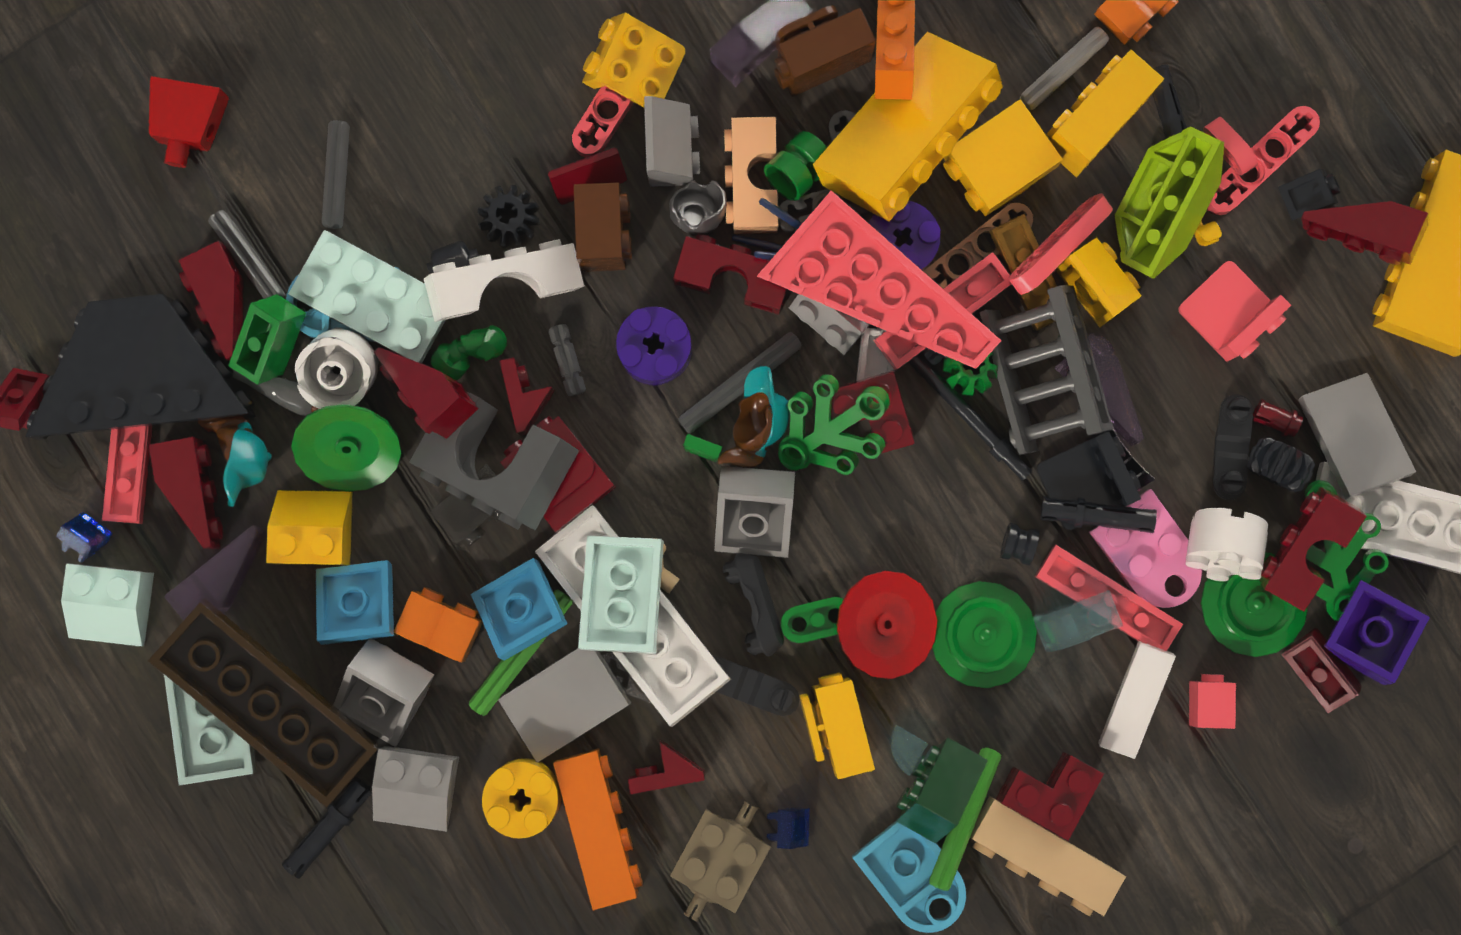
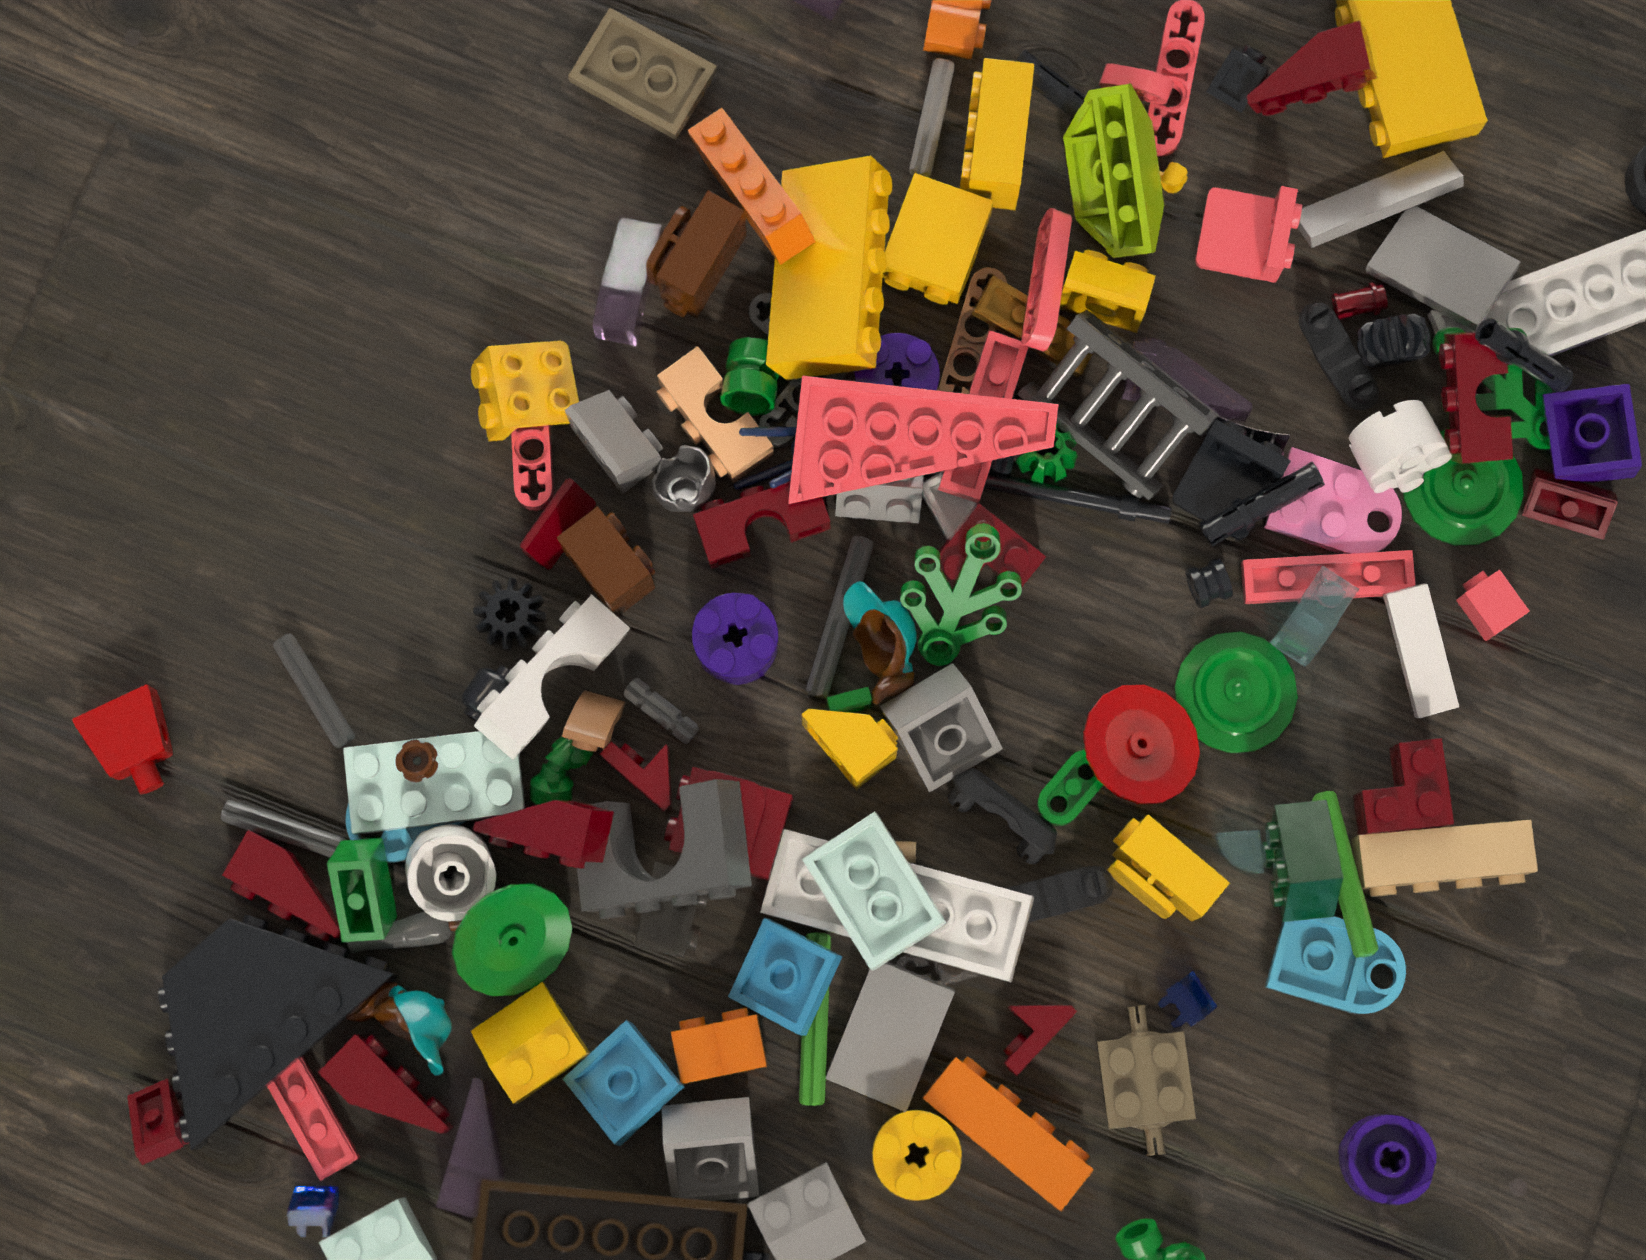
camera: 35 degrees left, 5 degrees down
none -> reddish brown plate [395,739,438,782]
none -> medium nougat slope [562,690,625,751]
none -> yellow slope [802,709,898,791]
none -> light grey tile [1298,151,1464,248]
none -> black pin [1475,318,1573,392]

